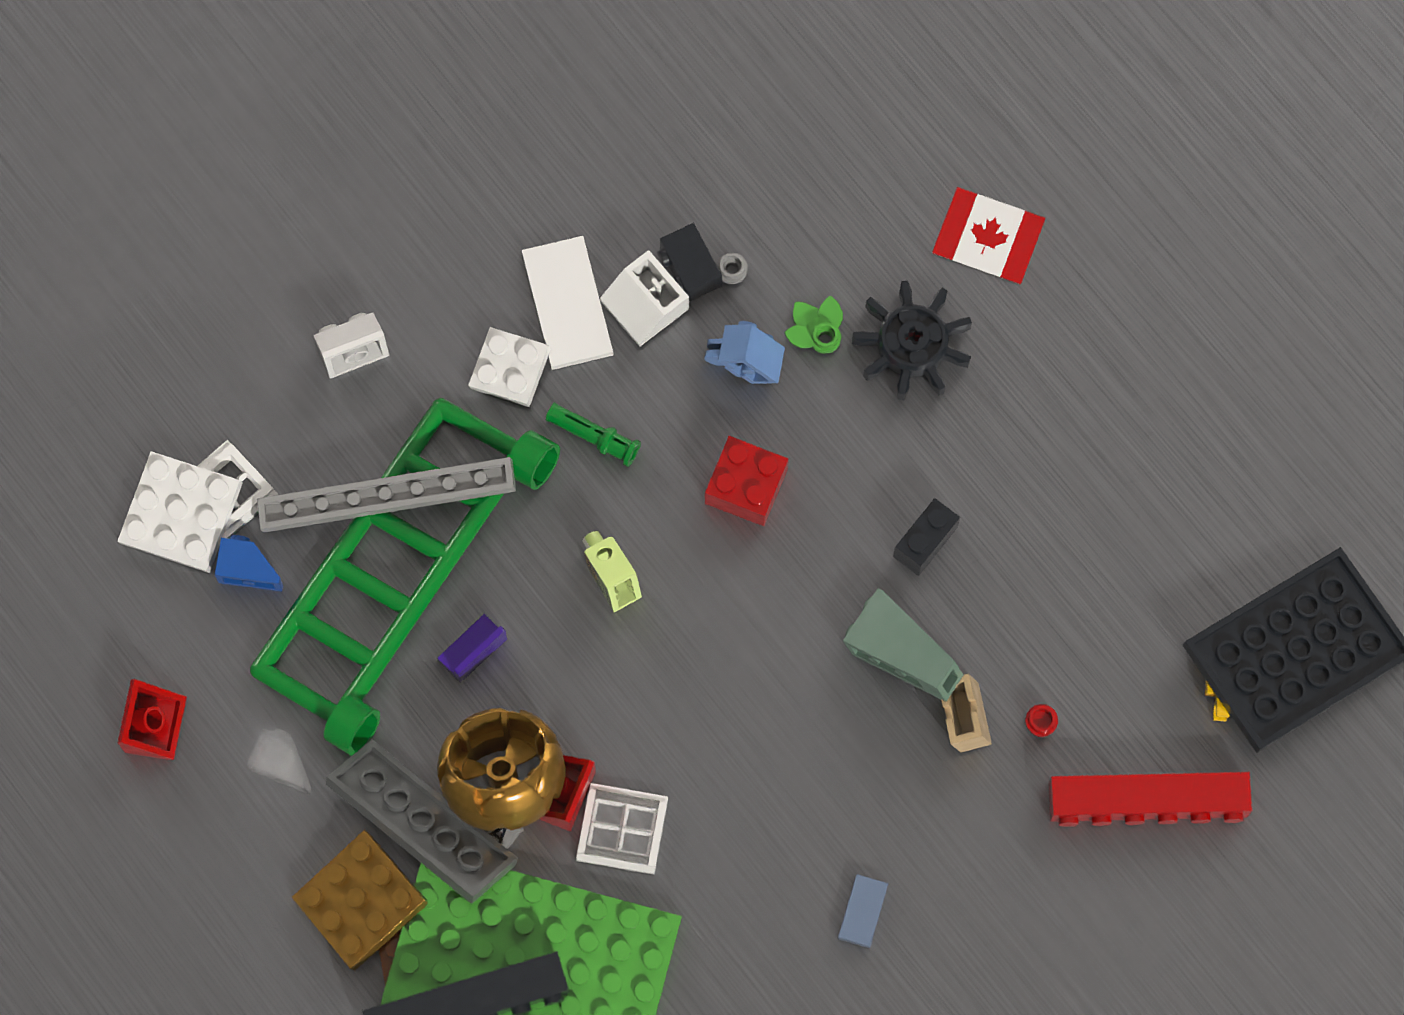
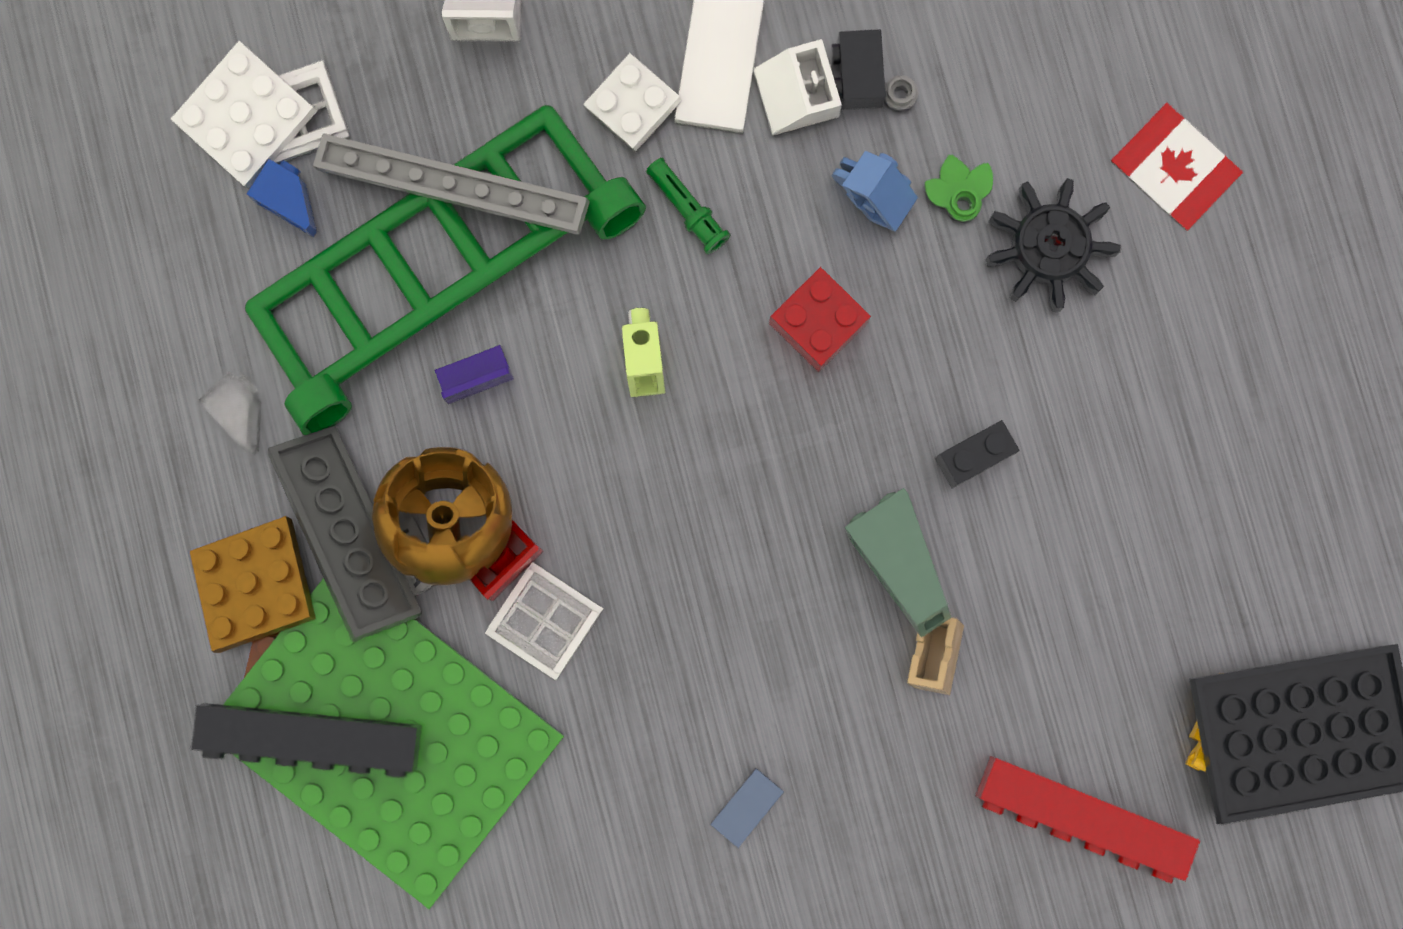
camera: 25 degrees right, 10 degrees up
red slope [117,679,187,760] -> none
red plate [1025,704,1058,737] -> none

